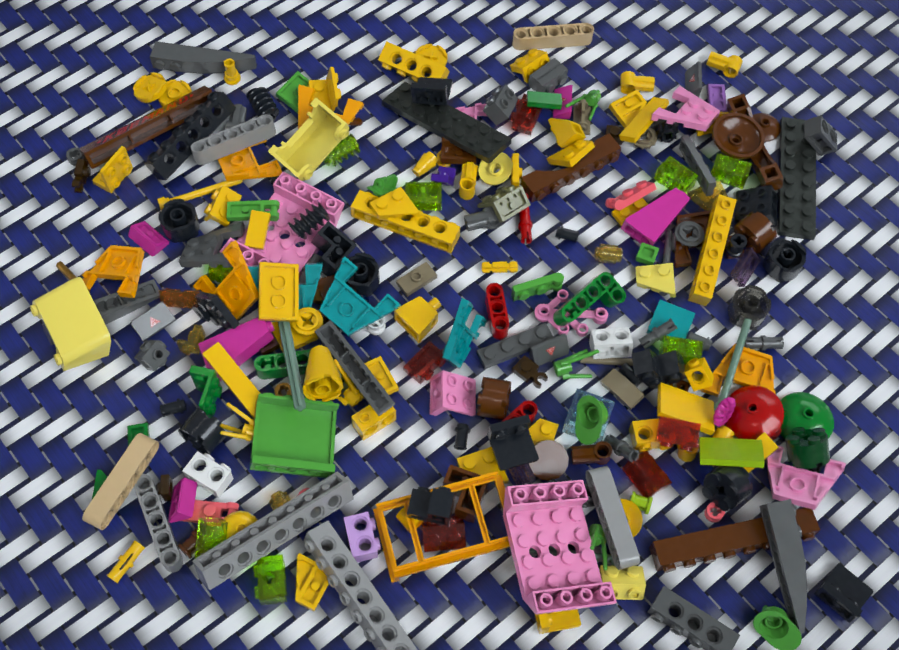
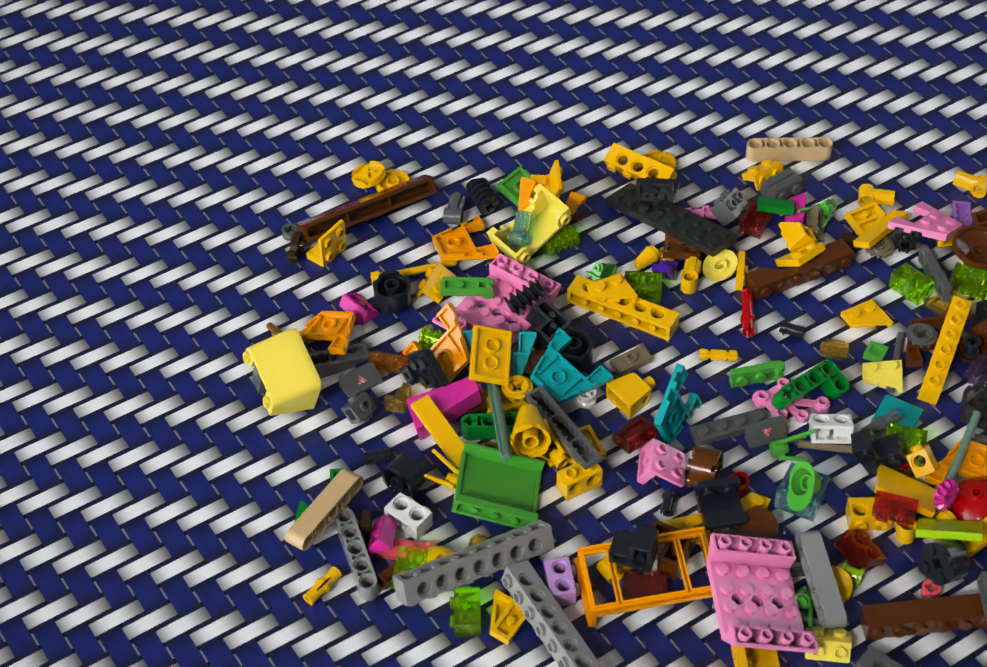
camera: 10 degrees right, 15 degrees down
black brick [144,91,236,181] -> none
dark grey slope [150,41,257,74] -> none
dark grey wing [179,221,245,268] -> none
green bracket [189,365,222,418] -> none
light grey beam [191,115,276,165] -> none
yellow pin [224,58,241,85] -> none
yellow tile [245,210,271,250] -> none
dark grey piece [464,206,503,231] -> none
olive bracket [477,185,531,222] -> none
red beam [485,283,509,340] -> none
dark brown plate [512,355,548,389] -> none
reddish brown piece [571,441,612,465] -> none
dark tan slope [600,369,645,409] -> none
dark grey pin [604,434,639,462] -> none
coral plate [605,180,656,210] -> none
black pin [618,363,642,387] -> none
dark pink slope [620,188,690,246] -> none
dark grey slope [685,61,702,97] -> none
dark grey pin [686,332,712,351] -> none
none -> clear light blue piece [507,210,532,248]

